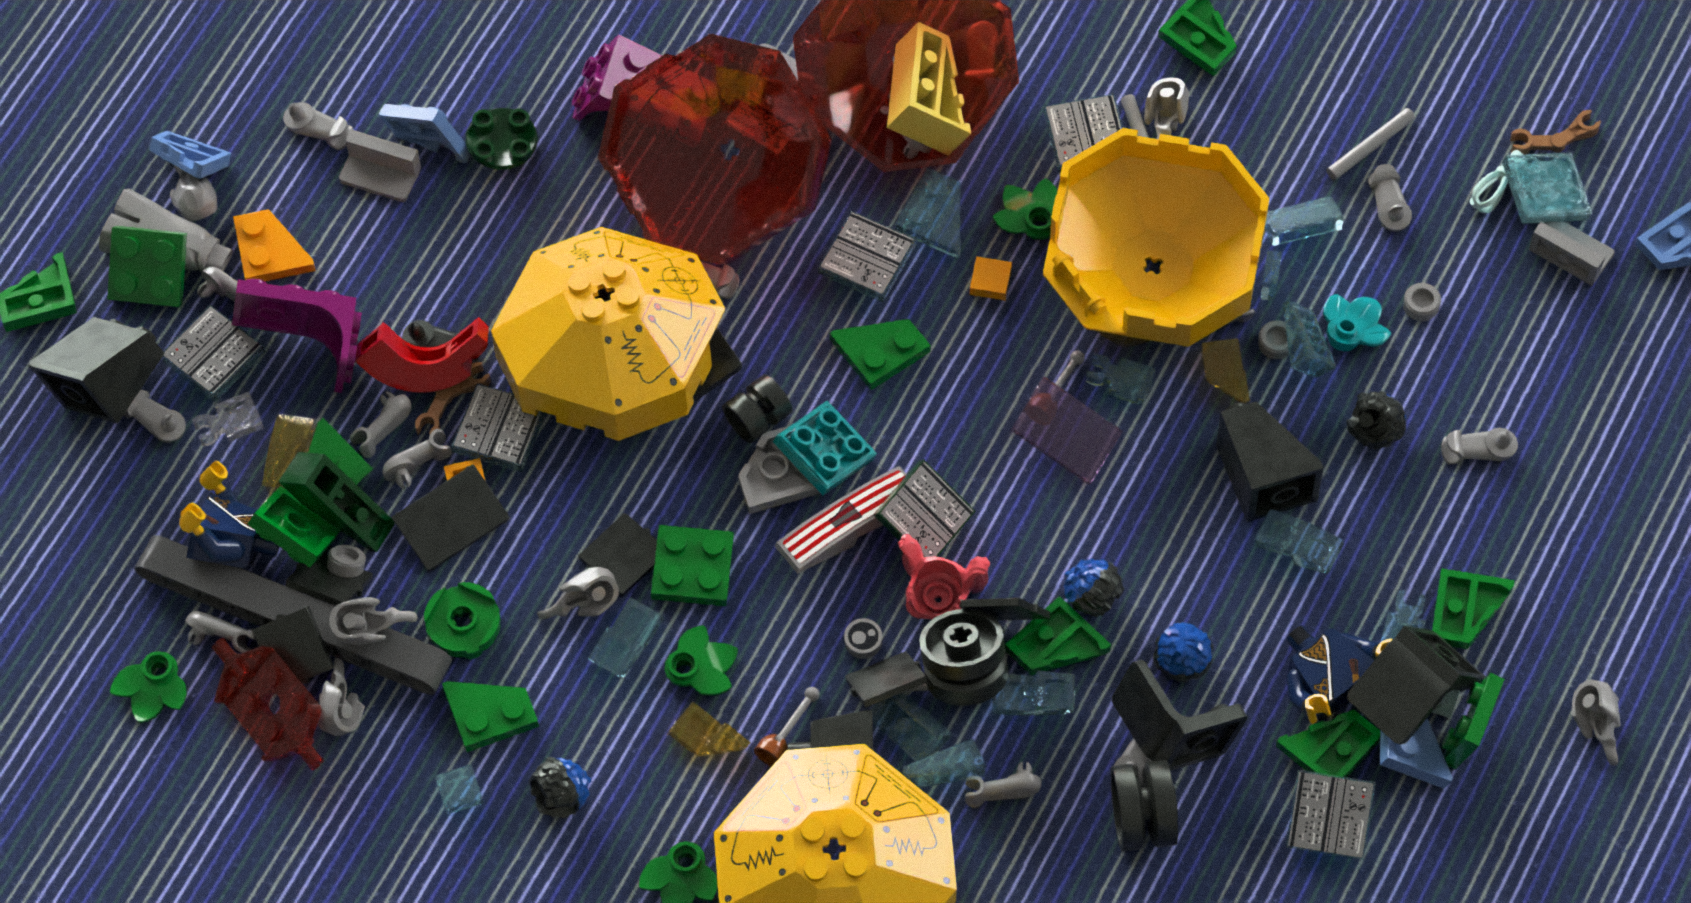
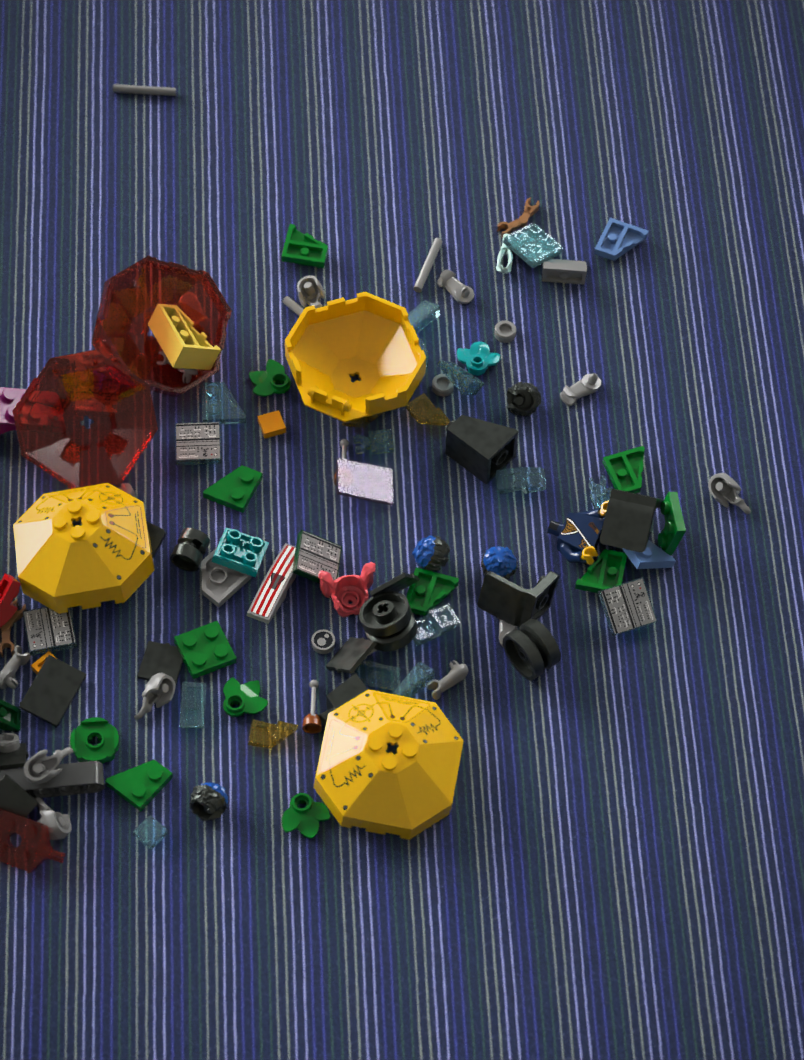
camera: 35 degrees left, 5 degrees down
light grey tile [1043,94,1123,173] -> none

